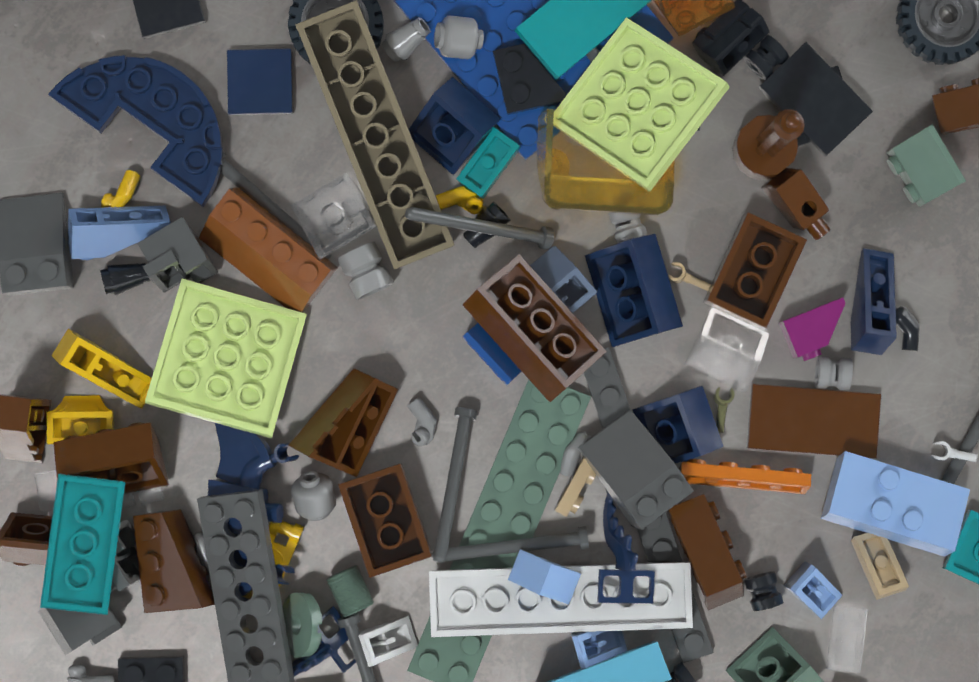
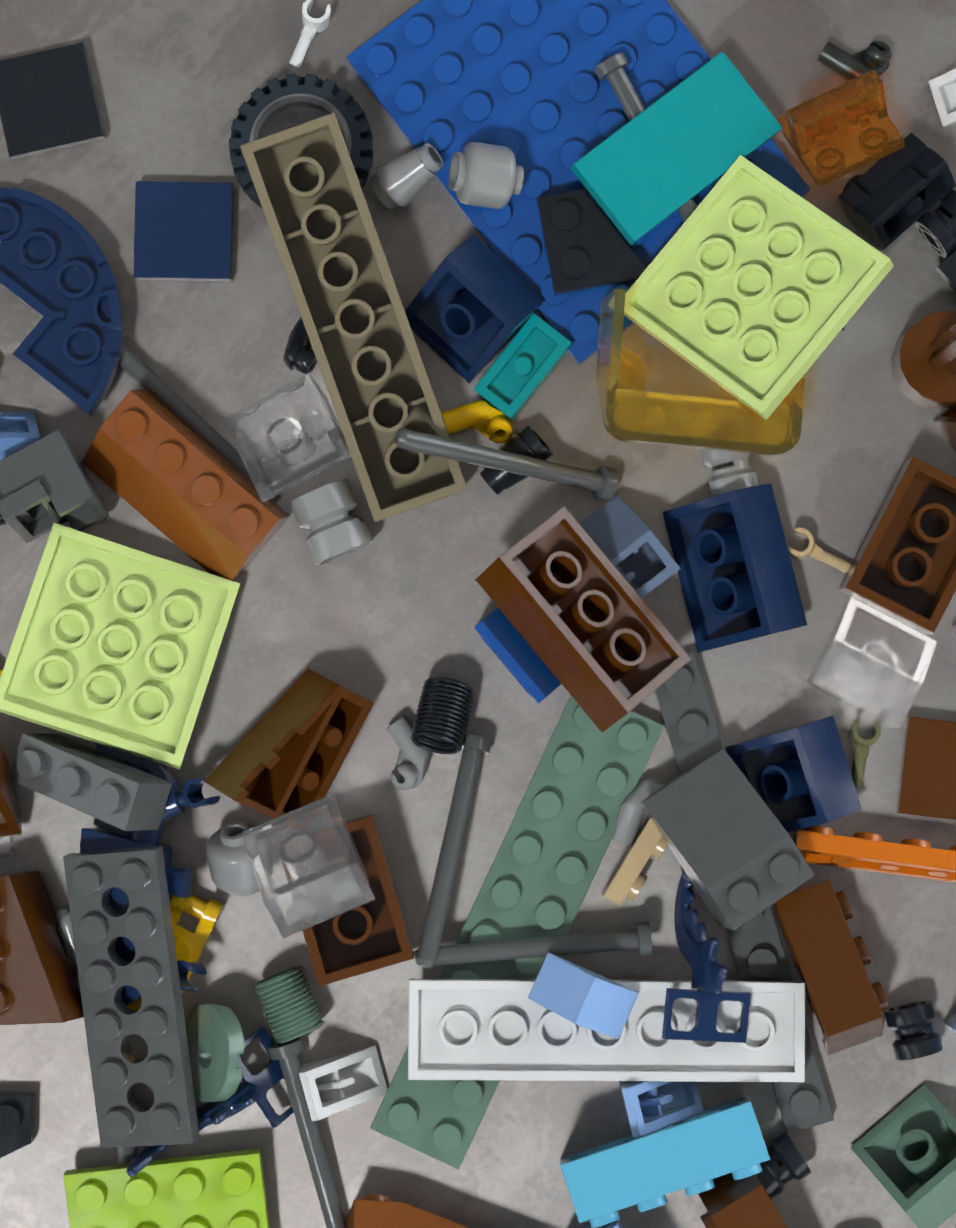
camera: 10 degrees right, 0 degrees up
none -> dark grey brick [8,733,172,831]
none -> clear slope [242,794,376,938]
none -> black arm [283,317,317,375]
none -> black piece [410,677,475,754]

